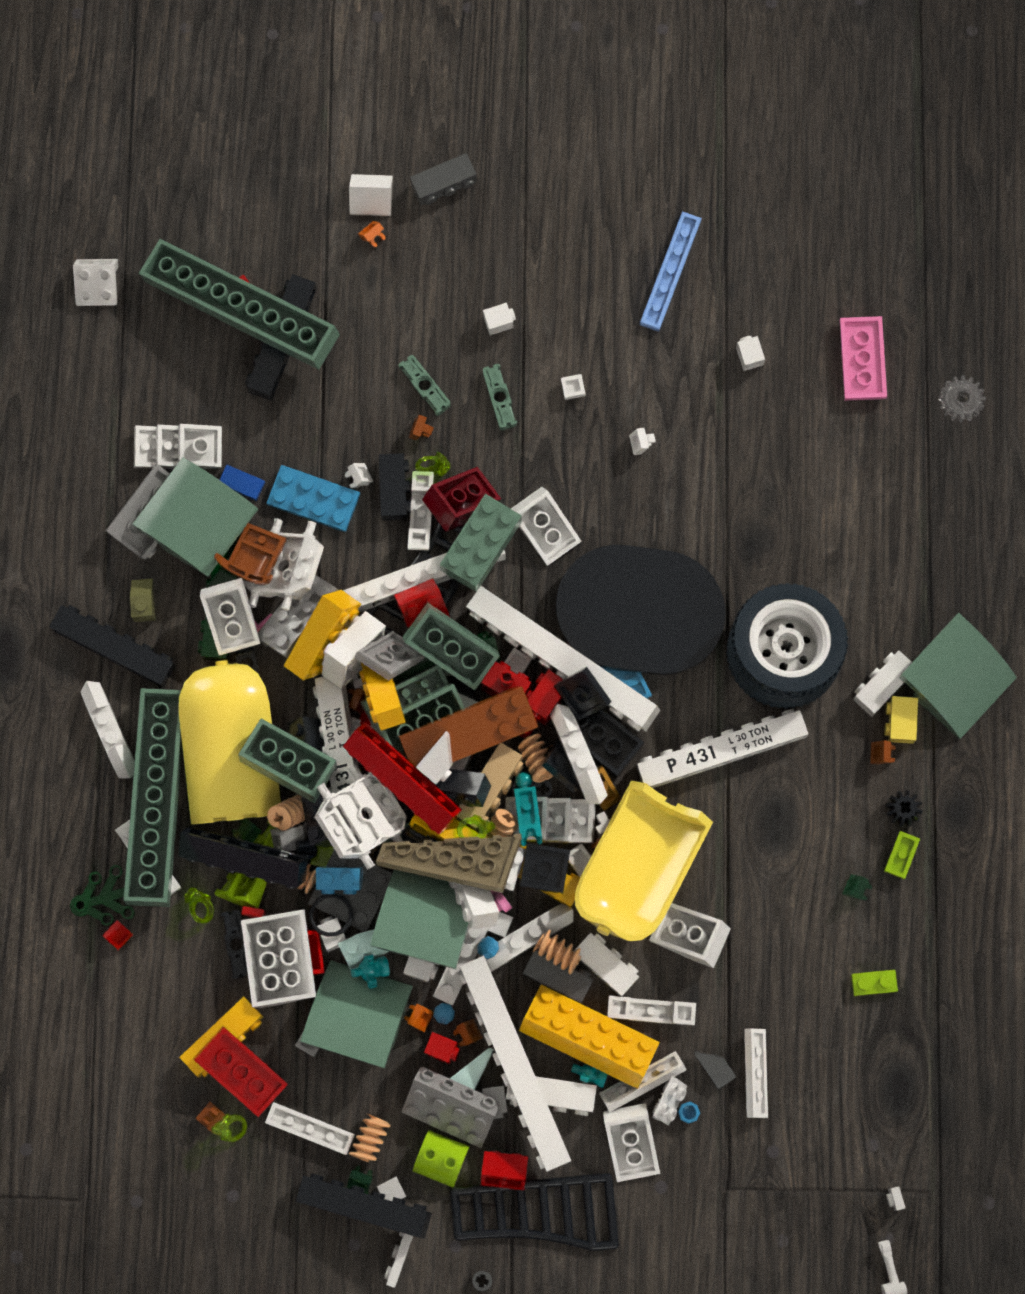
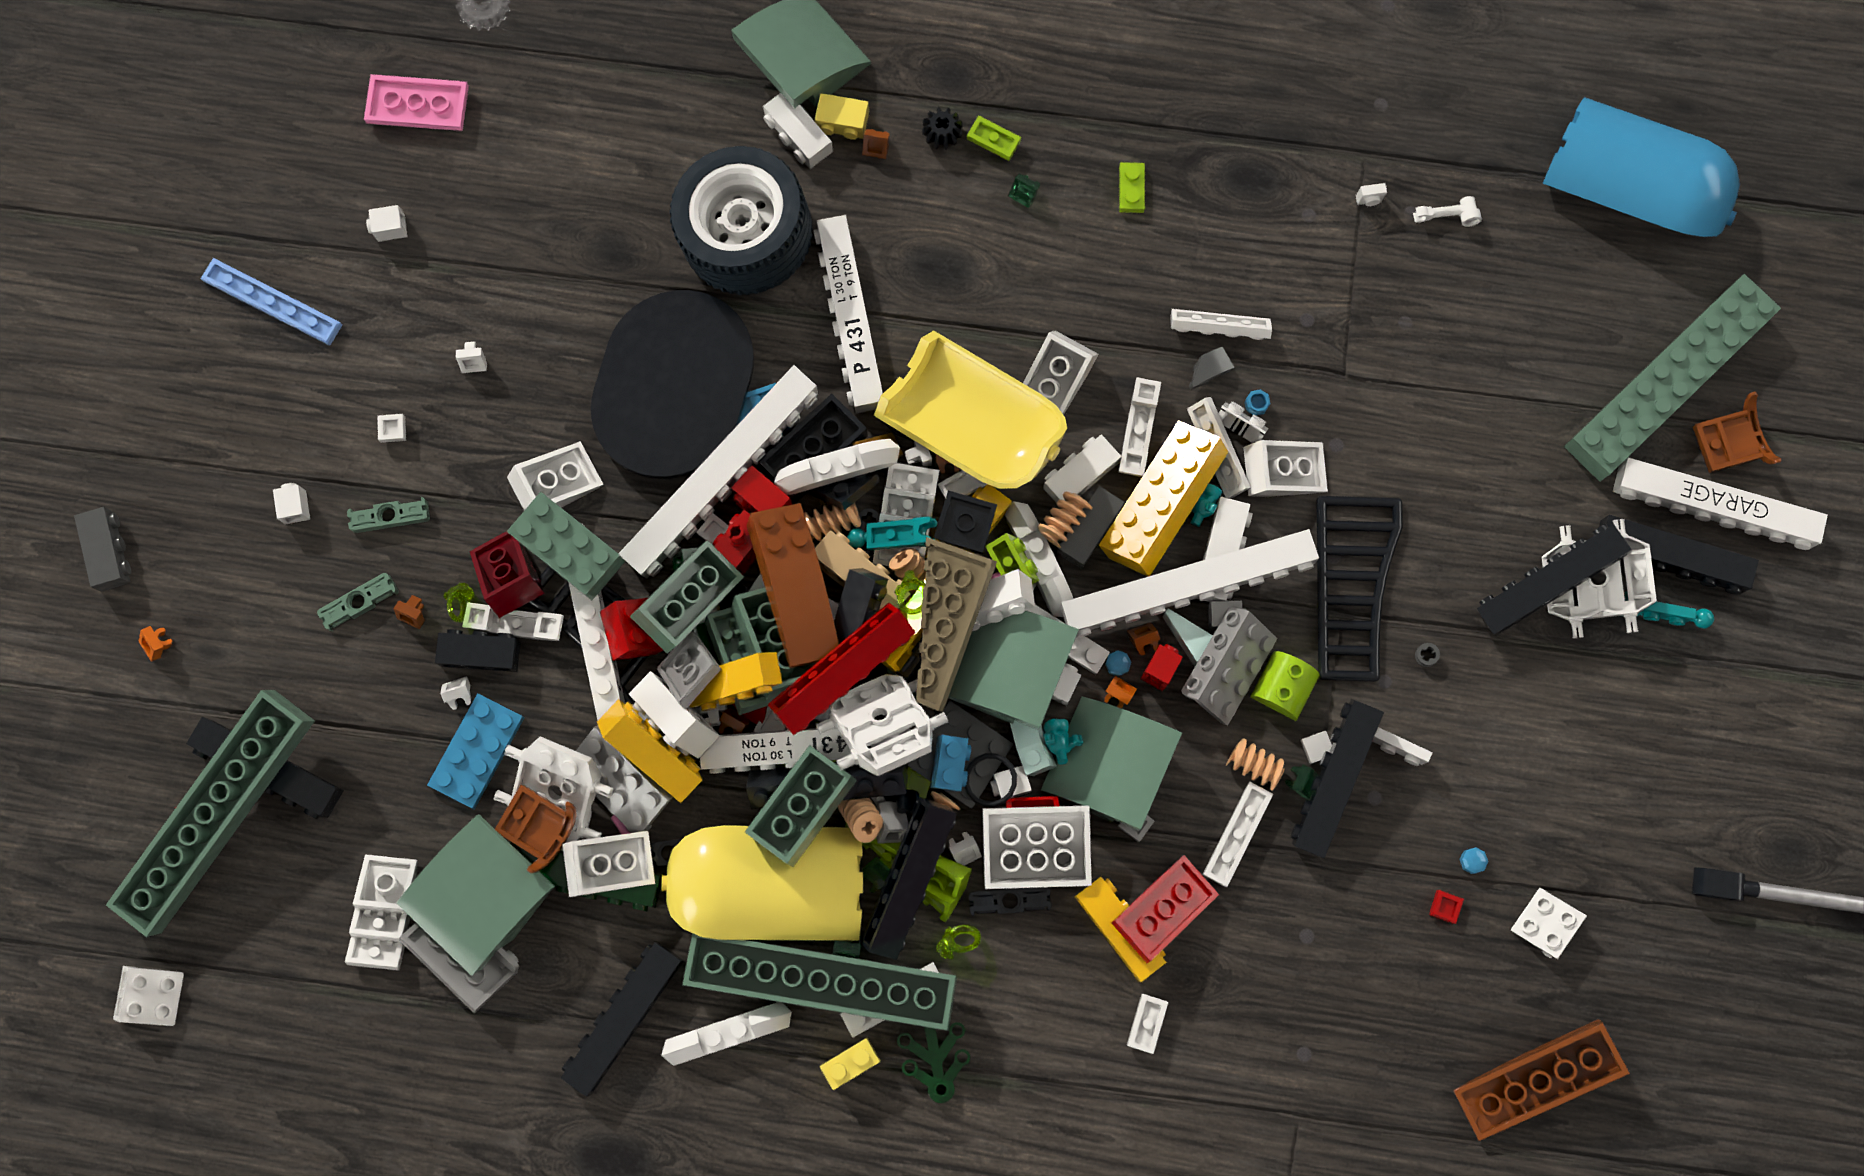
camera: 85 degrees left, 0 degrees up
red tile [102,920,133,950] -> none
olive slope [130,578,156,622] -> none
dark orange tile [196,1102,227,1133] -> none
clear neon green piece [211,1114,247,1142] -> none
blue tile [220,465,266,501] -> none
red tile [241,906,266,918] -> none
white slope [349,174,393,216] -> none
white slope [416,731,452,784] -> none
dark azure tile [477,936,499,959] -> none
red brick [481,1151,528,1190] -> none
black plate [554,667,612,721] -> none
none -> light yellow brick [820,1037,881,1090]
none -> clear green tile [833,937,861,959]
none -> white tile [949,832,982,865]
none -> lime brick [985,533,1039,585]
none -> white plate [1127,994,1168,1054]

